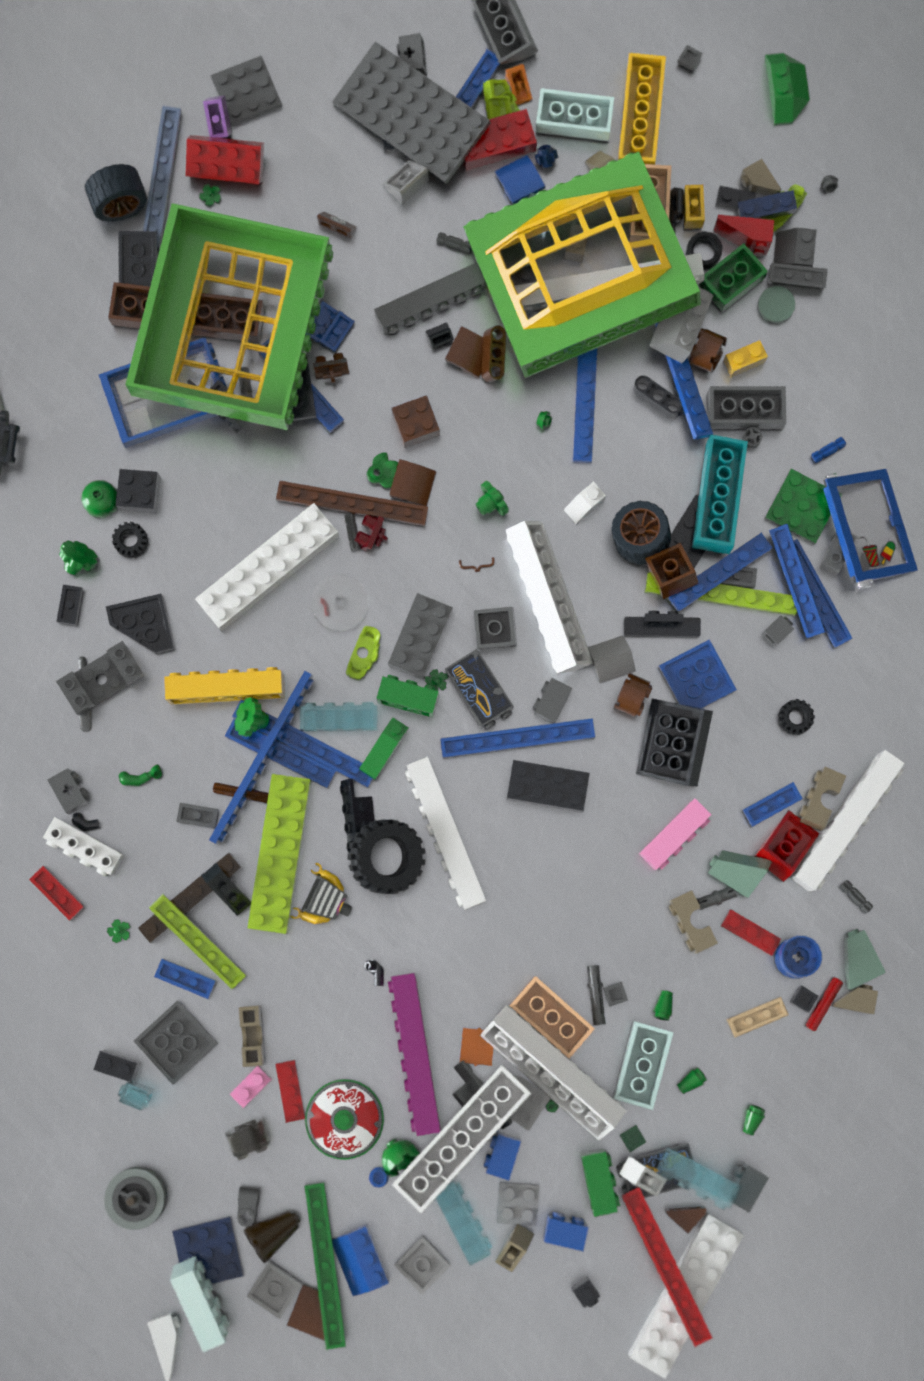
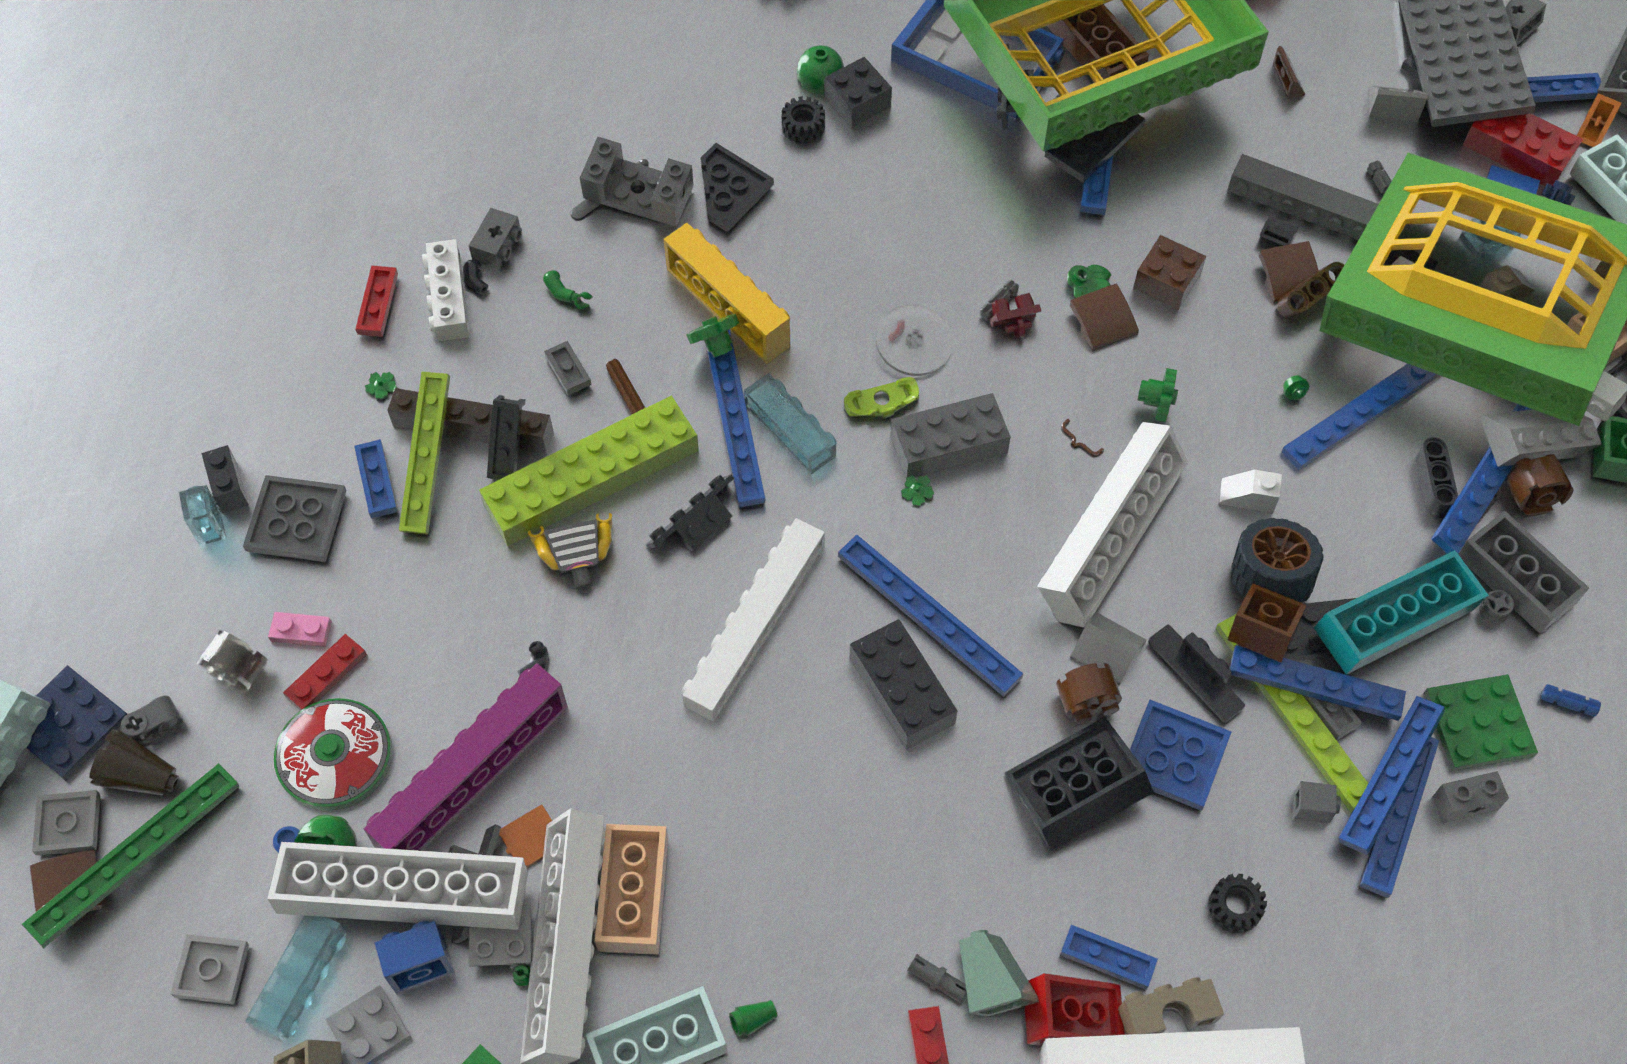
camera: 50 degrees right, 20 degrees down
black plate [56,585,83,626] -> none
green plant [59,540,98,575] -> none
wheel [104,1167,167,1230] -> none
white brick [195,503,339,632] -> none
blue plate [209,671,314,845] -> none
blue plate [225,719,336,789] -> none
dark tan arch [239,1005,265,1067] -> none
reddish brown plate [276,480,428,526] -> none
blue slope [310,301,355,352] -> none
reddish brown hips [313,353,349,383] -> none
blue slope [332,1224,390,1296] -> none
black tyre [348,819,426,894] -> none
green slope [359,717,409,780] -> none
green brick [376,675,439,718] -> none
panel [445,649,514,729] -> none
dark grey brick [474,606,517,649] -> none
lime slope [483,79,520,119] -> none
dark grey brick [533,678,572,723] -> none
dark grey pin [587,965,606,1025] -> none
dark grey plate [603,982,628,1007] -> none
bright pink brick [639,799,711,870] -> none
dark tan arch [668,890,718,954] -> none
yellow brick [723,340,768,378] -> none
door [823,469,918,590] -> none

